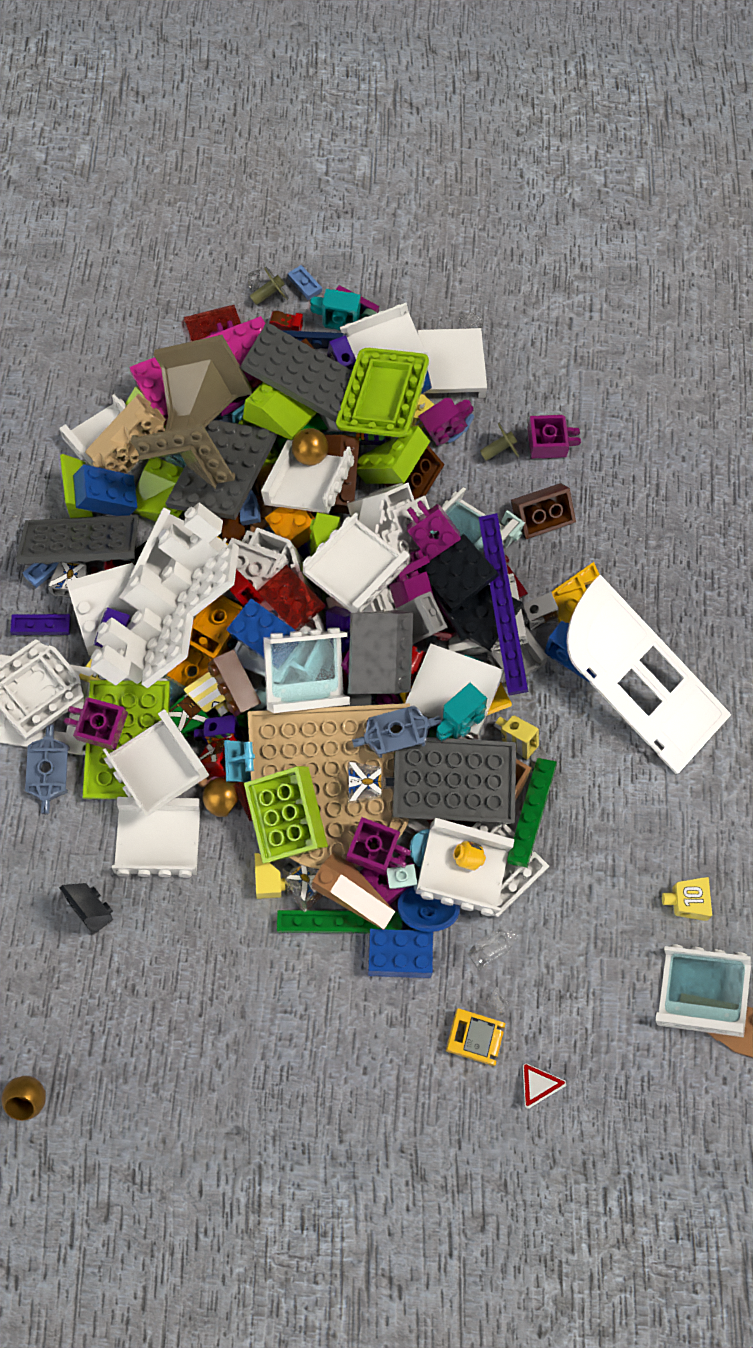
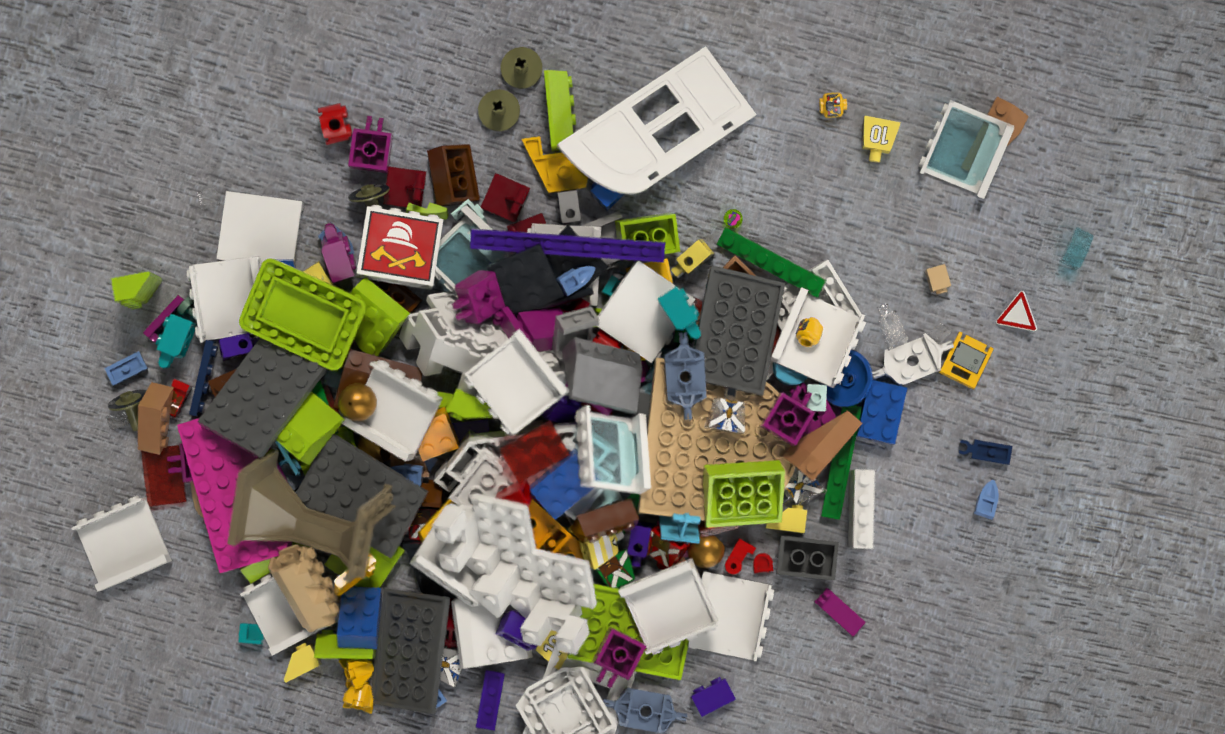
camera: 70 degrees left, 20 degrees up
black slope [59,883,114,935] -> none
none -> white panel [71,496,172,592]
none -> lime slope [111,271,162,310]
none -> medium nougat wedge [138,382,174,455]
none -> teal panel [238,623,264,644]
none -> light yellow slope [284,642,322,683]
none -> red brick [318,103,352,145]
none -> yellow container [334,553,376,596]
none -> yellow brick [339,659,374,690]
none -> yellow brick [343,682,374,714]
none -> panel [355,205,443,290]
none -> dark red plate [383,166,427,208]
none -> lime slope [406,202,449,220]
none -> olive piece [478,89,520,131]
none -> dark red plate [481,173,530,223]
none -> olive piece [501,47,543,89]
none -> lime slope [544,70,576,152]
none -> medium blue plate [557,266,595,296]
none -> lime slope [615,213,680,254]
none -> dark purple brick [691,676,736,717]
none -> clear neon green tile [723,209,743,229]
none -> red leg [725,538,756,575]
none -> red tile [753,553,773,573]
none -> dark grey brick [776,536,839,580]
none -> magenta hinge [814,588,866,636]
none -> head [819,92,847,118]
none -> white panel [848,469,875,549]
none -> white plate [872,333,954,386]
none -> tan brick [925,264,951,295]
none -> dark blue plate [958,439,1013,465]
none -> medium blue plate [974,480,999,520]
none -> clear light blue slope [1059,227,1094,270]

